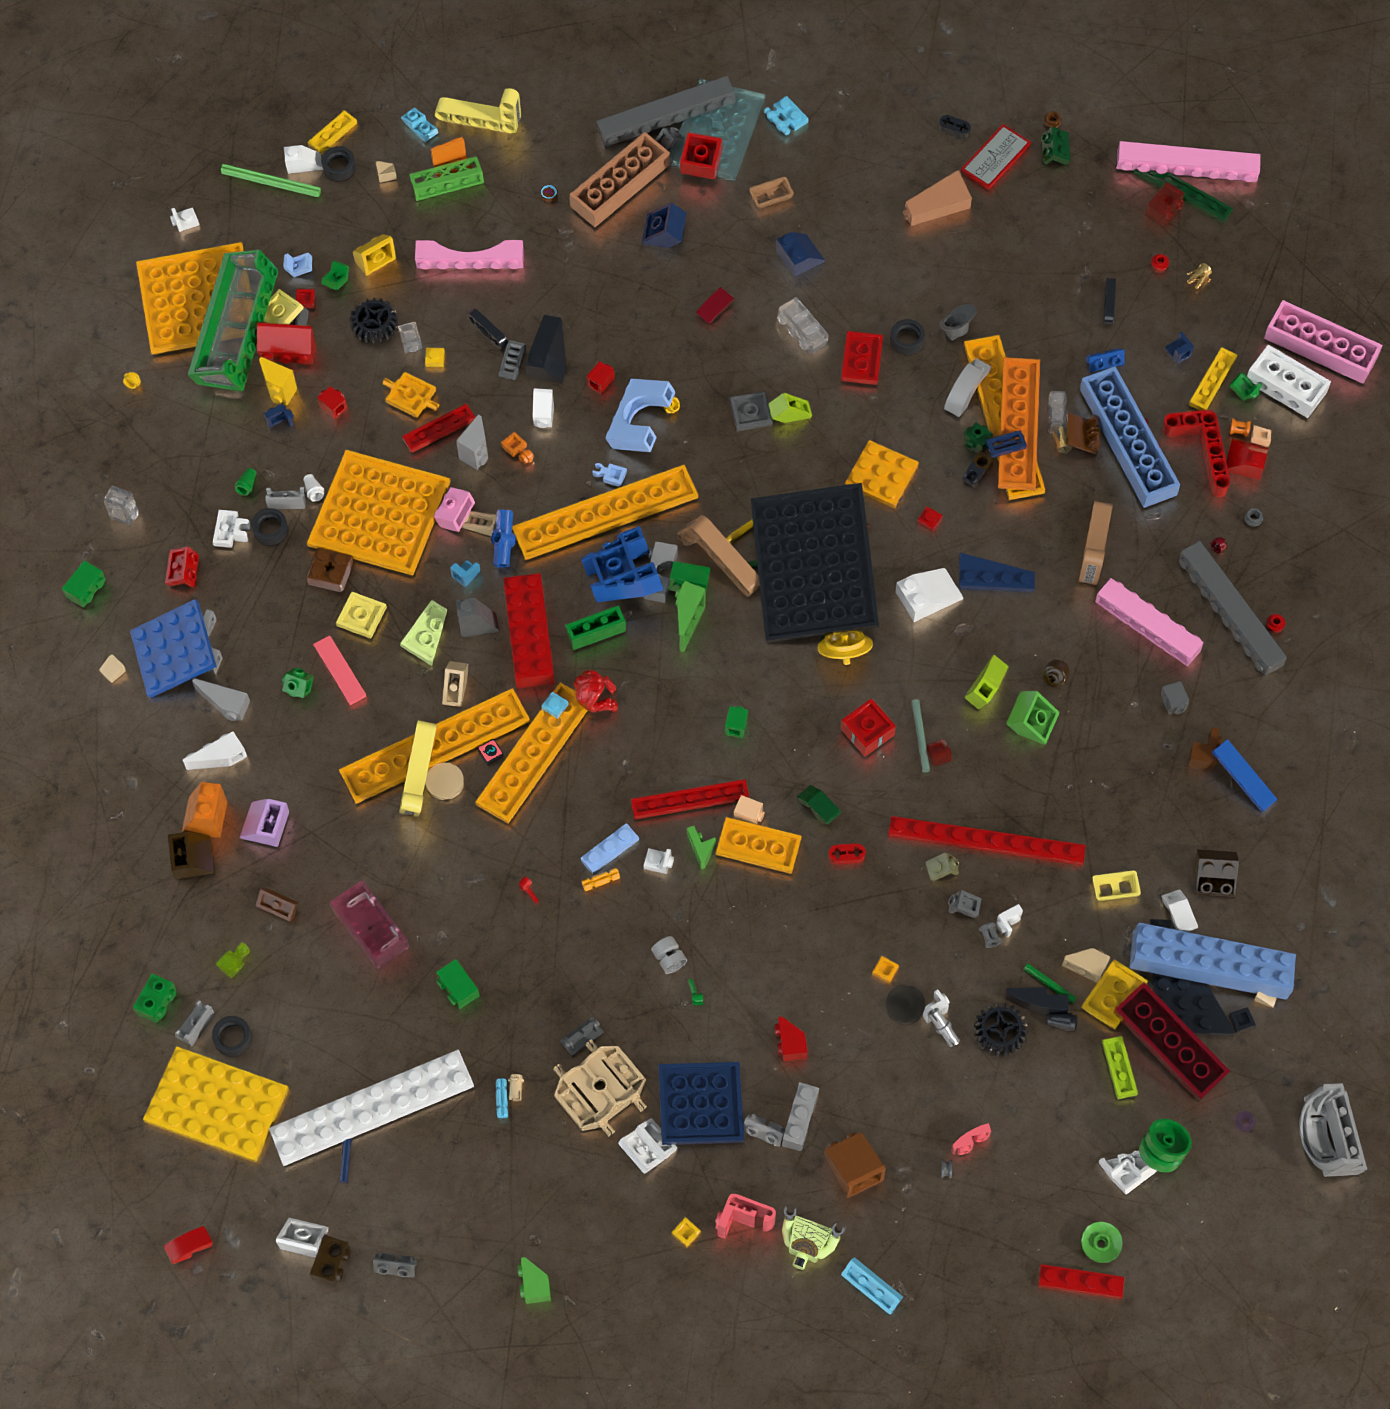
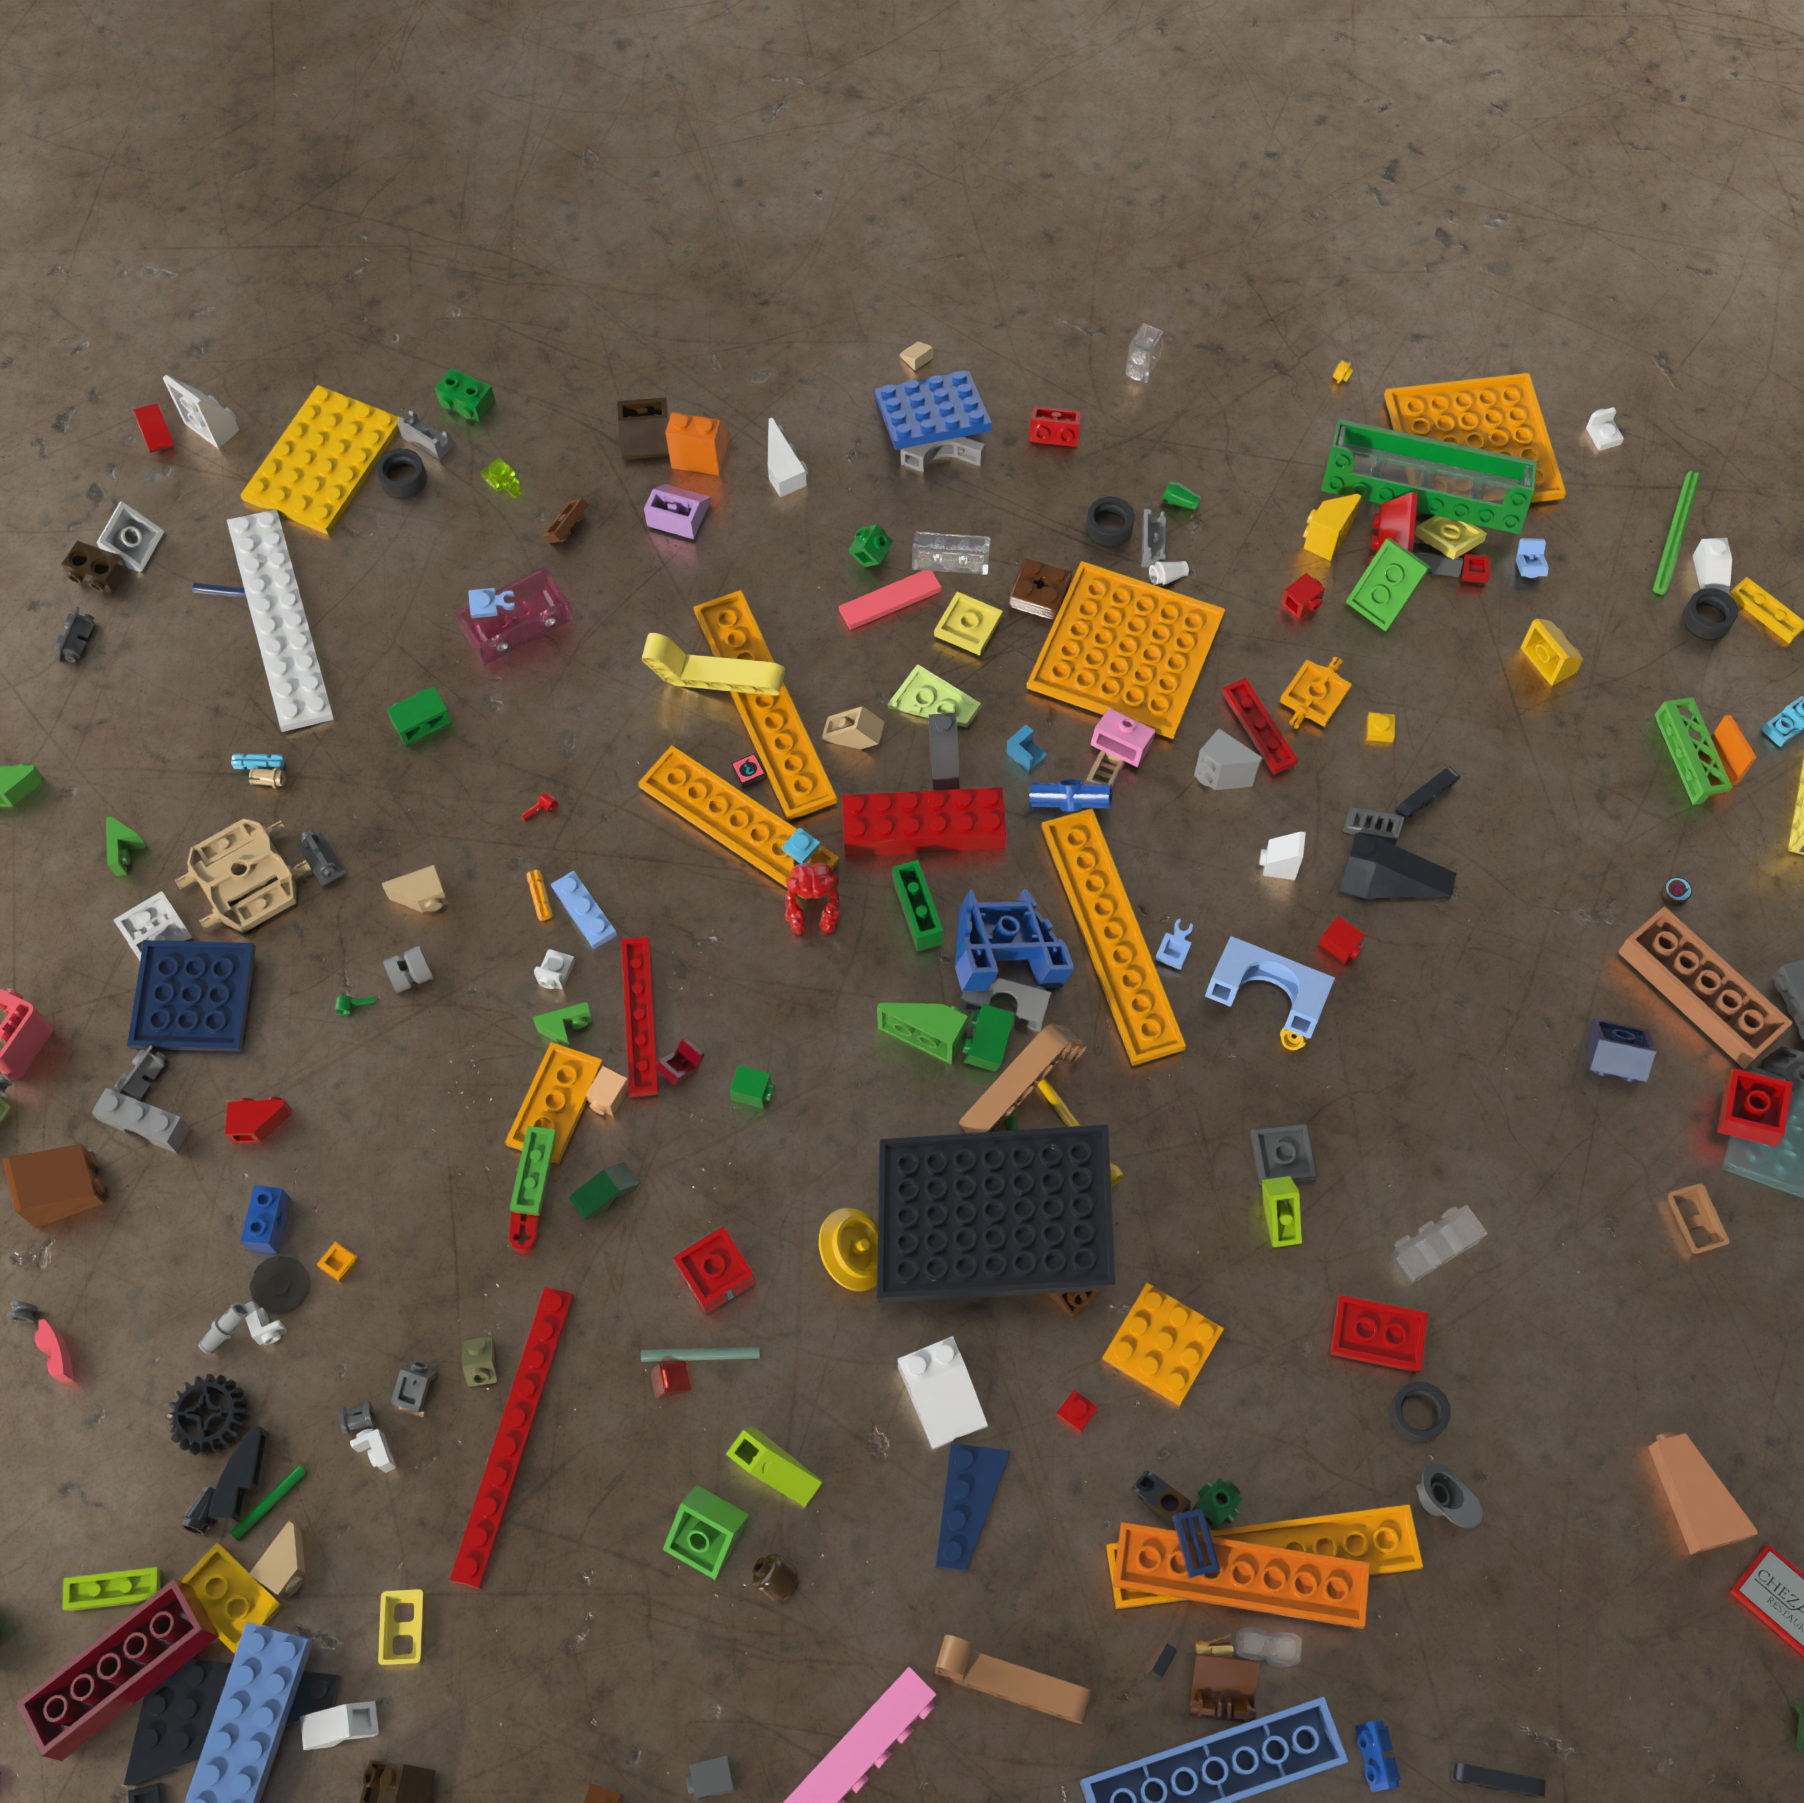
camera: 95 degrees right, 0 degrees up
green brick [62,560,106,608] -> none
light grey slope [192,678,250,721] -> none
white plate [213,510,251,548] -> none
dark blue bracket [264,404,294,428] -> none
green bracket [321,260,349,290] -> none
black gear [349,297,399,344] -> none
tan slope [376,161,397,182] -> none
clear brick [398,322,422,353] -> none
bright pink arch [415,240,524,269] -> none
tan tile [425,763,464,800] -> none
orange plate [501,432,534,464] -> none
yellow tile [671,1217,701,1247] -> none
dark red slope [696,287,734,325] -> none
dark blue slope [776,232,825,277] -> none
light grey arch [944,358,991,417] -> none
none -> bright green slope [106,816,147,876]
none -> white slope [163,375,240,449]
none -> blue brick [240,1185,291,1254]
none -> tan slope [382,865,449,913]
none -> light blue plate [468,588,515,618]
none -> bright green plate [510,1126,557,1216]
none -> dark red bracket [655,1038,704,1086]
none -> clear brick [912,532,991,575]
none -> black tile [1149,1643,1177,1680]
none -> bright green plate [1346,538,1431,632]

